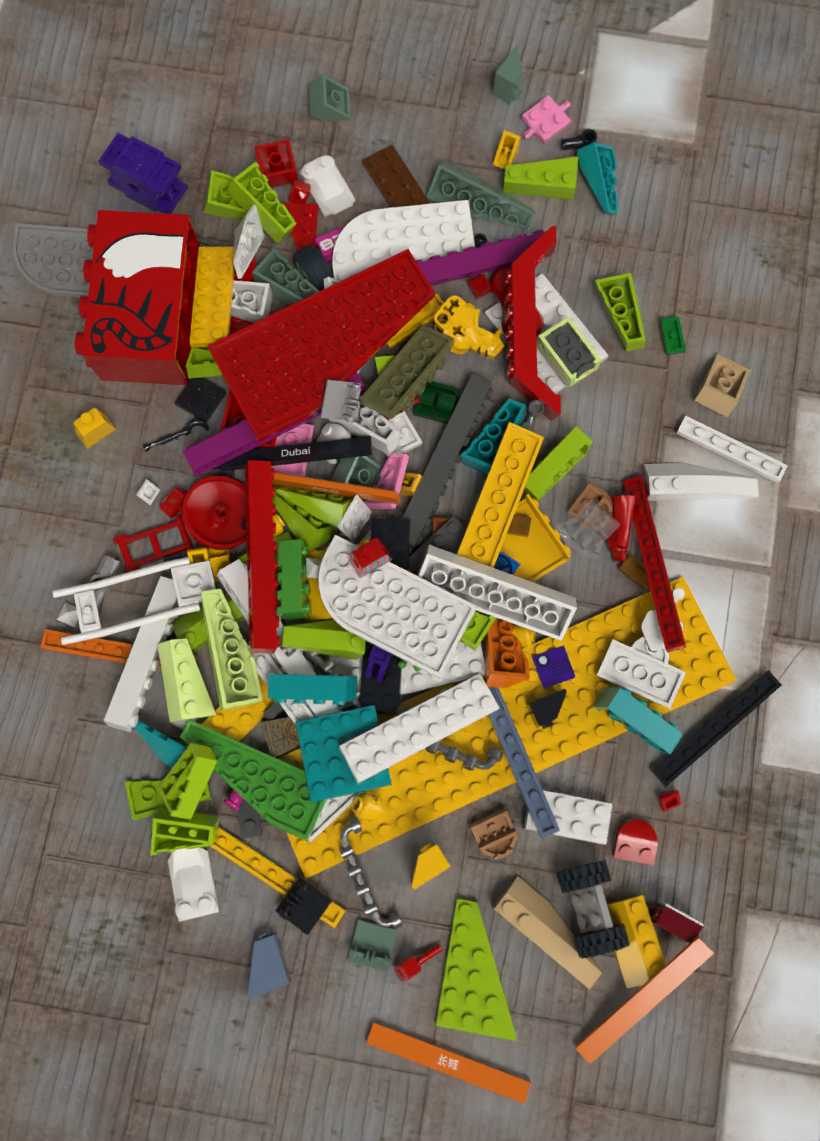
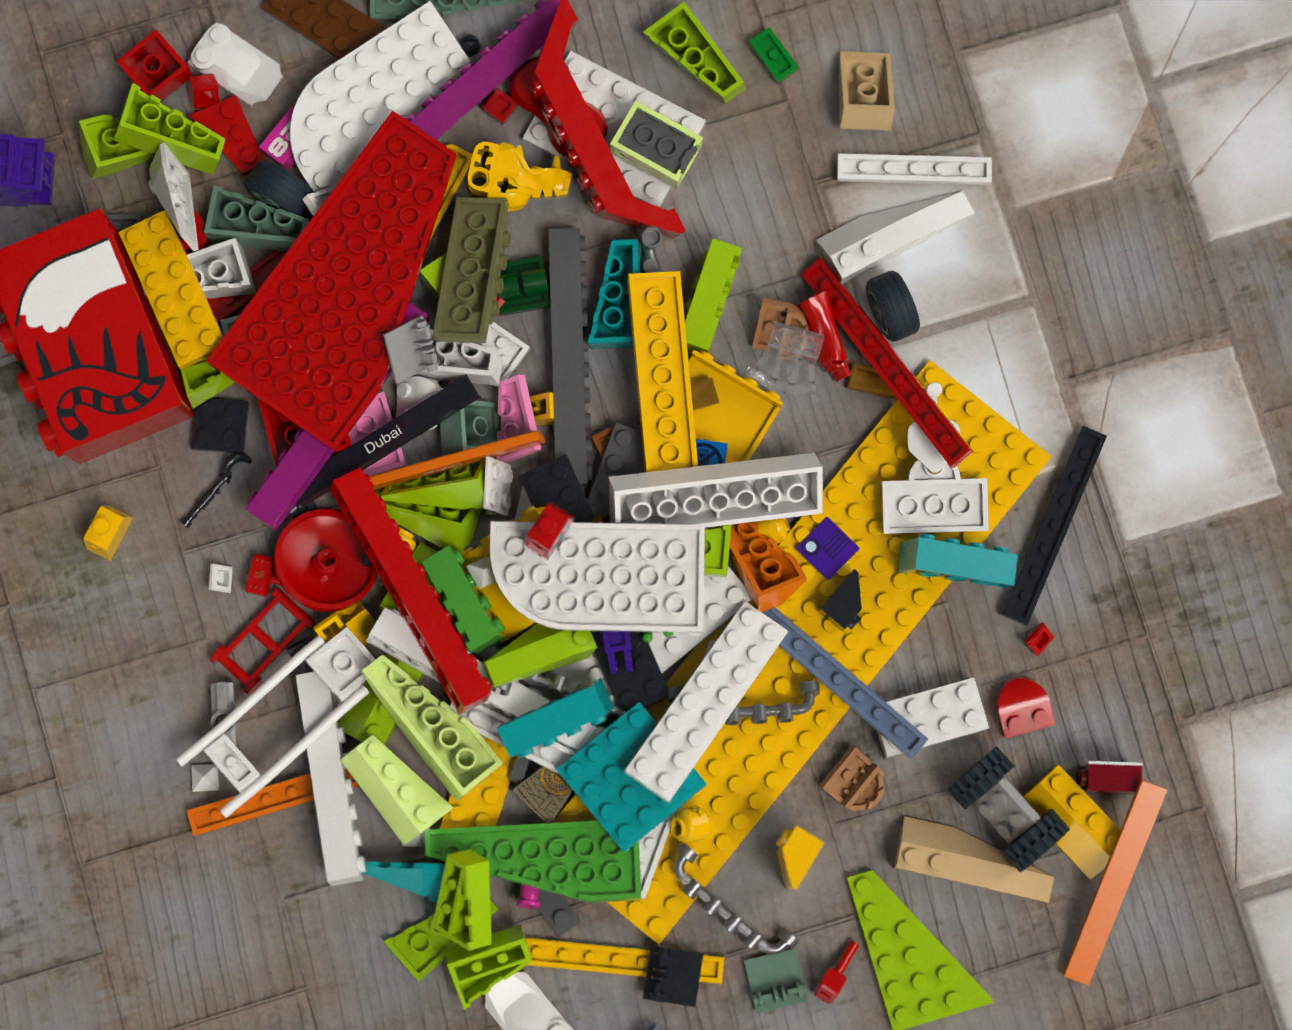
camera: 30 degrees left, 5 degrees up
none -> black wheel [865,270,920,342]

